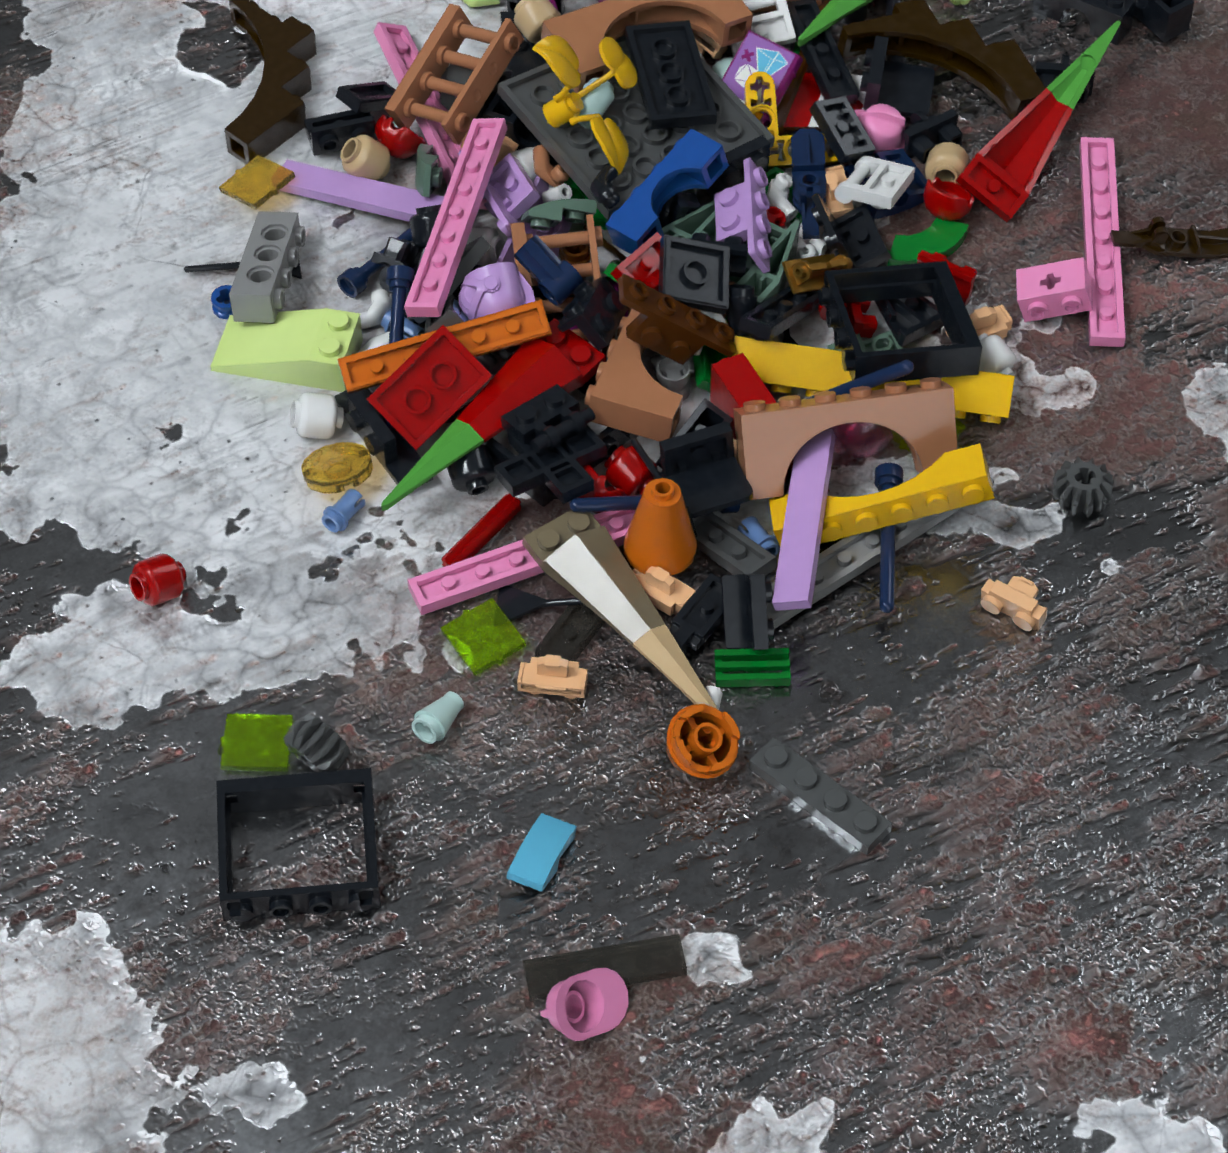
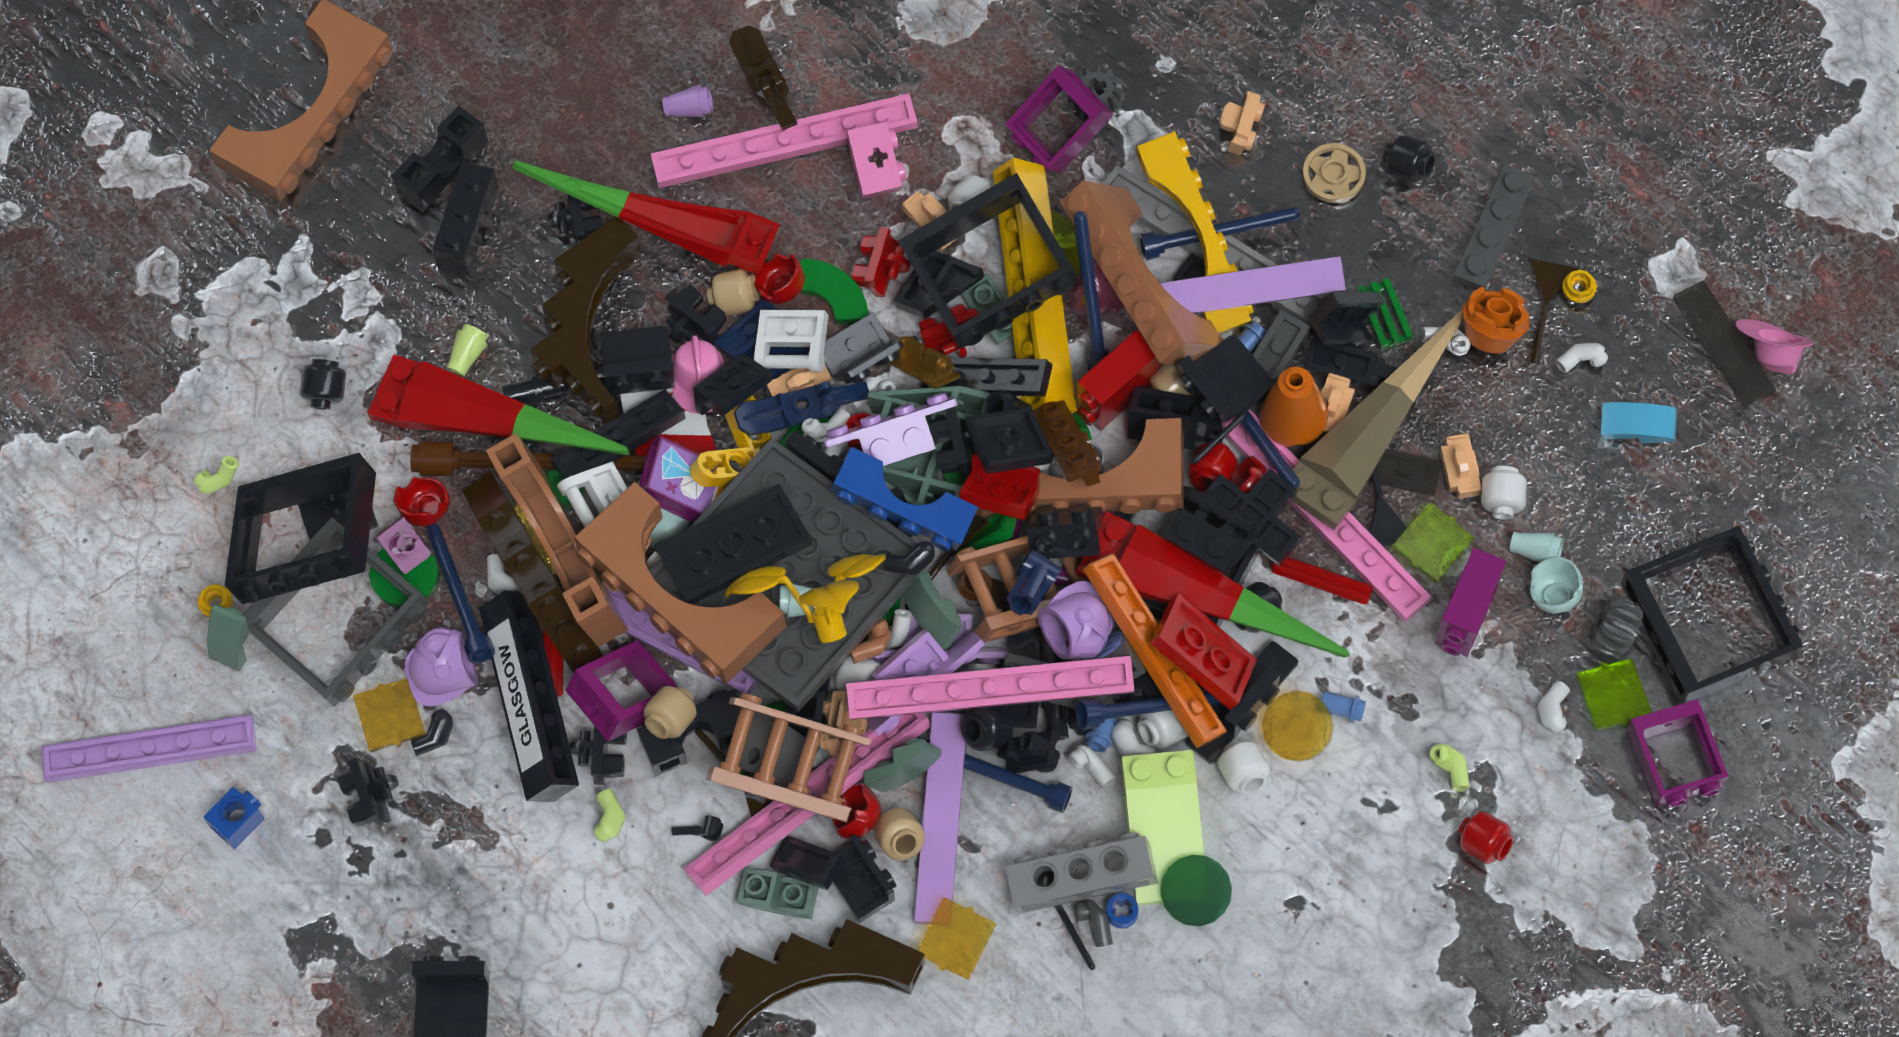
camera: 105 degrees left, 15 degrees up
none -> lavender cone [662,84,713,117]
none -> sand green slope [737,868,819,920]
none -> magenta window [1005,65,1114,173]
none -> dark grey arm [1074,899,1113,947]
none -> clear green tile [1160,855,1232,926]
none -> tan wheel [1303,143,1366,204]
none -> black head [1383,136,1436,183]
none -> yellowish green arm [1430,744,1470,791]
none -> magenta window [1435,547,1506,657]
none -> white head [1481,466,1527,520]
none -> dark brown piece [1529,258,1579,364]
none -> light aqua hair [1530,557,1583,614]
none -> white arm [1538,680,1570,733]
none -> white arm [1555,343,1608,374]
none -> yellow plate [1562,270,1597,303]
none -> magenta window [1627,699,1729,808]

